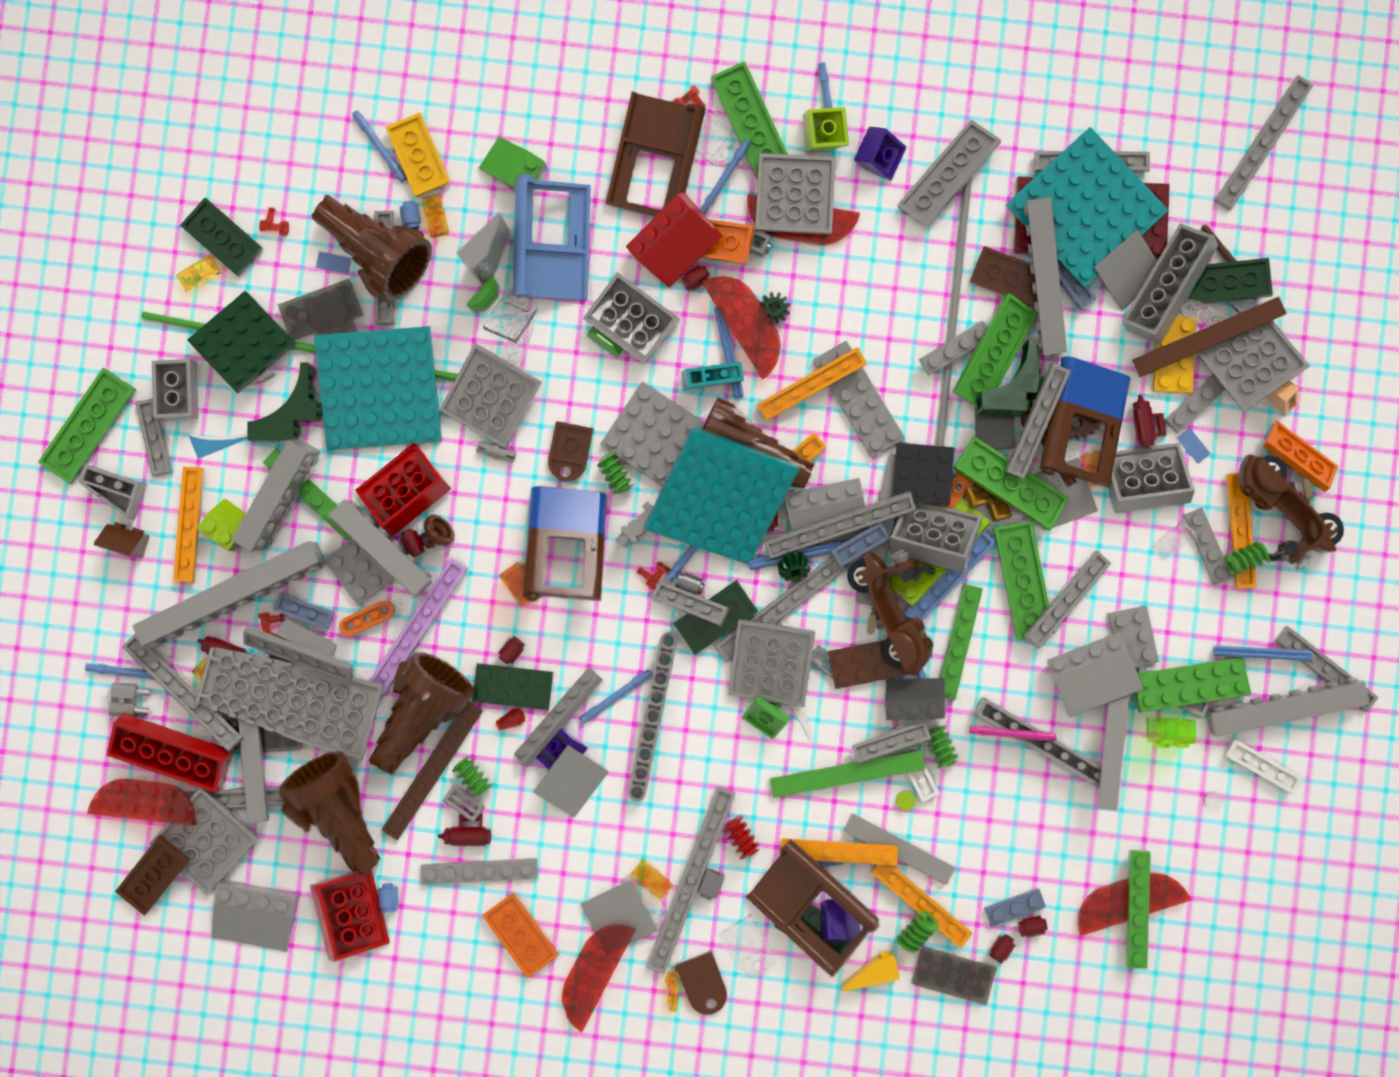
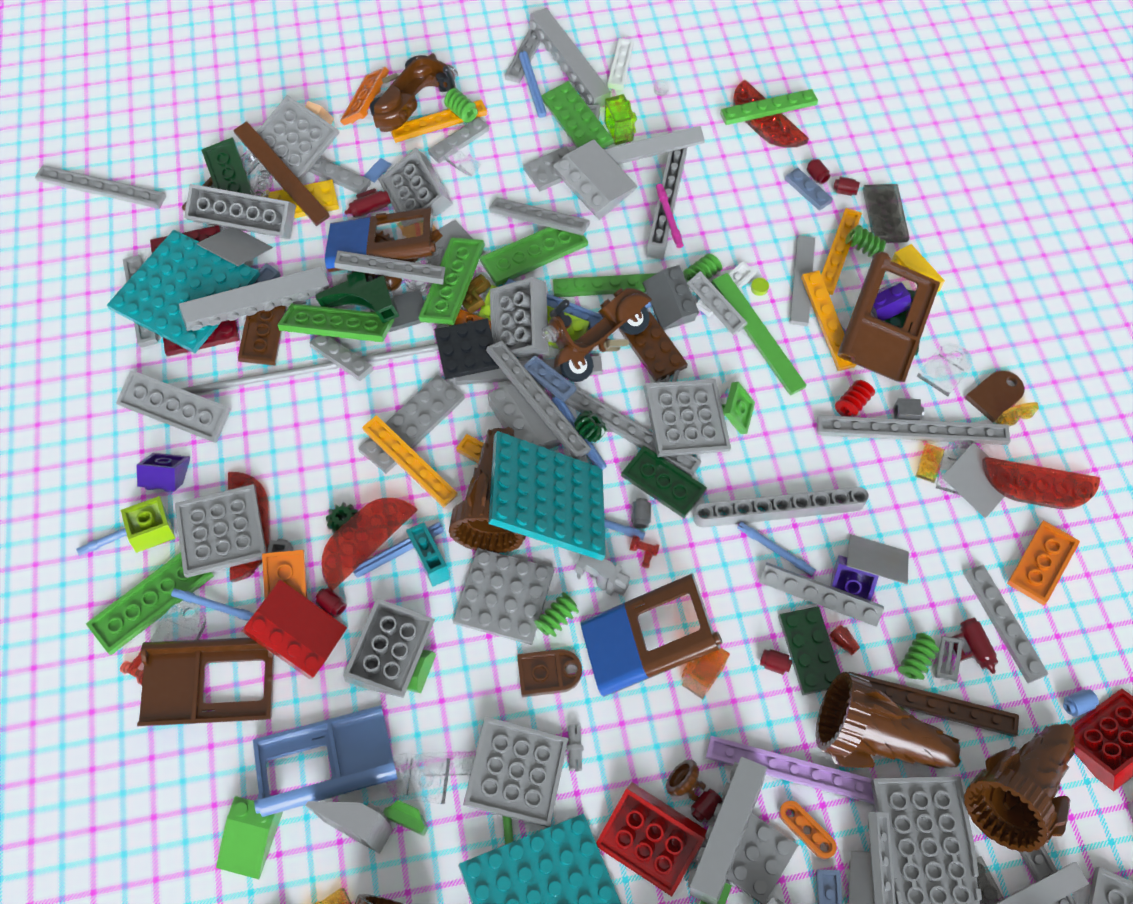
camera: 110 degrees left, 25 degrees down
light grey plate [651,580,729,627] -> none

